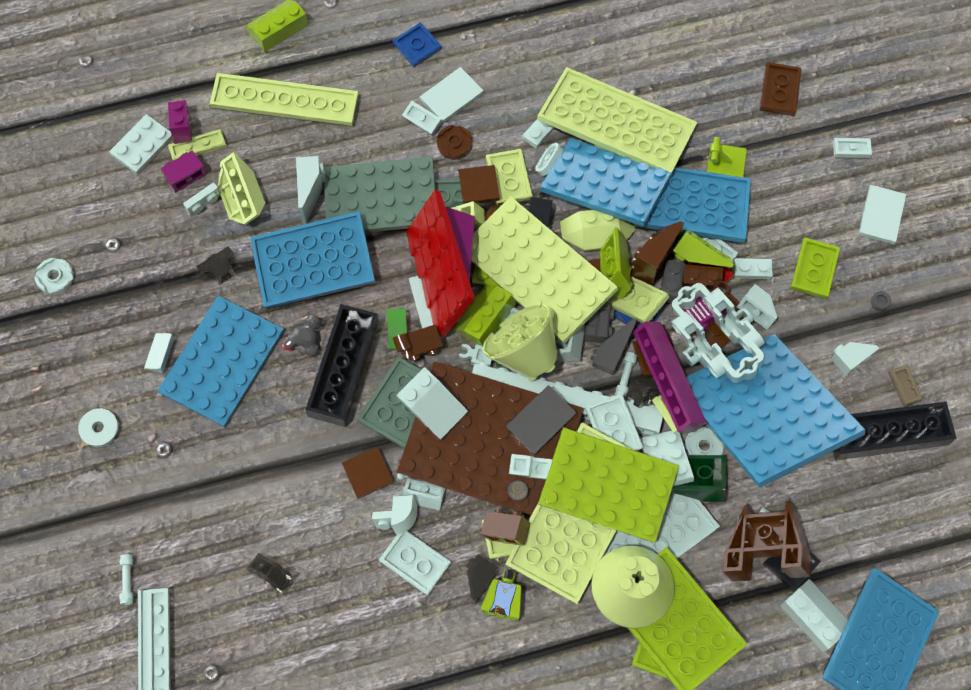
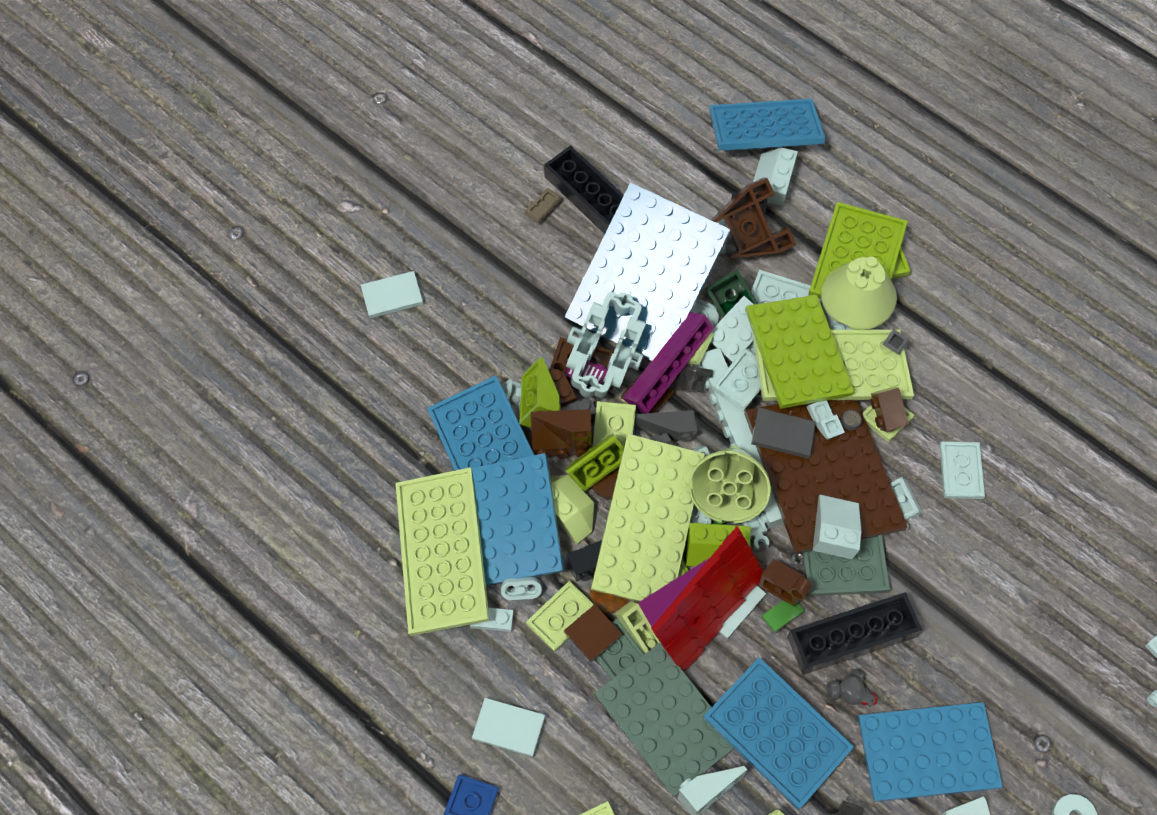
camera: 120 degrees left, 5 degrees down
clear smoke slope [246,553,293,593] -> none
reddish brown tile [342,447,394,499] -> none
light aqua brick [372,495,417,534] -> none
light aqua plate [402,101,442,136] -> none
reddish brown tile [437,125,472,160] -> none
clear smoke slope [466,554,498,605] -> none
torso [480,570,521,622] -> none
light aqua bar [615,352,637,399] -> none
lime plate [707,137,747,177] -> none
light aqua plate [733,258,773,279] -> none
light aqua slope [737,284,777,330] -> none
reddish brown tile [759,62,801,117] -> none
lime plate [790,237,840,299] -> none
light aqua slope [831,342,879,376] -> none
light aqua plate [833,138,872,158] -> none
dark grey tile [871,291,891,311] -> none
none -> dark grey slope [882,329,909,355]

